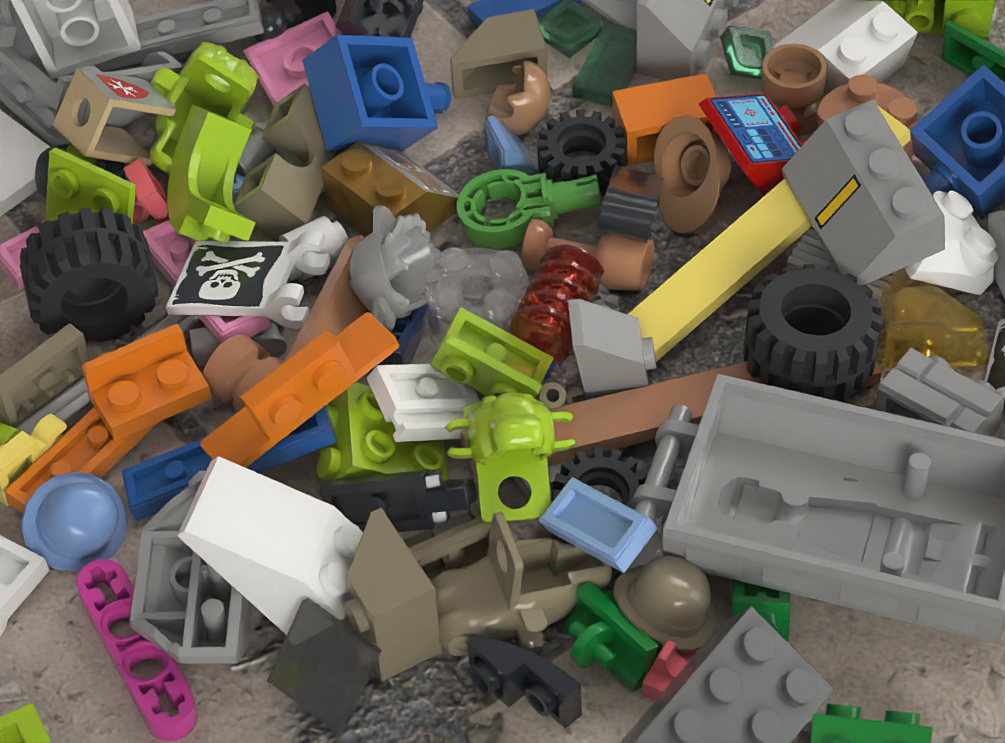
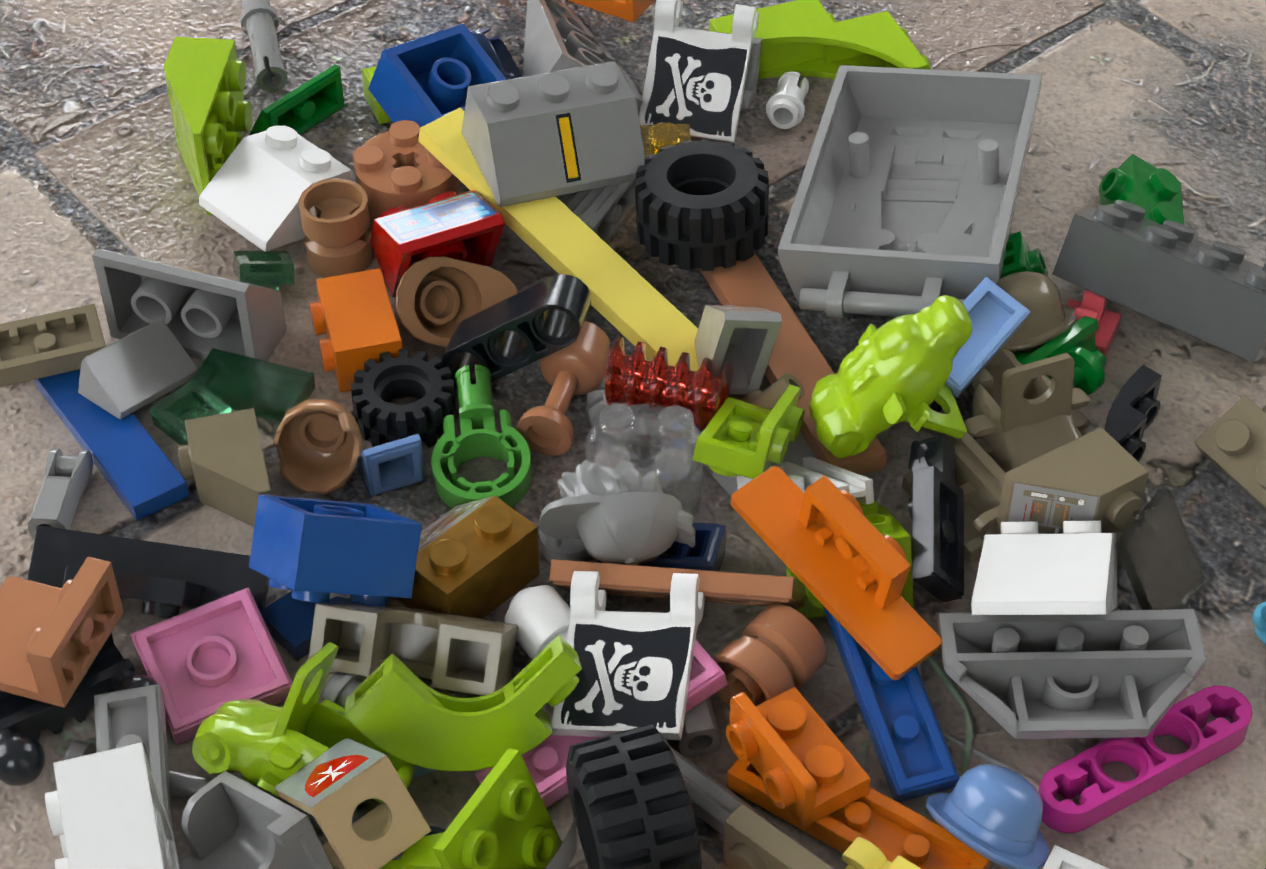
camera: 95 degrees left, 5 degrees down
coral tile [123,158,169,224] -> none
light grey brick [875,348,1005,437] -> none

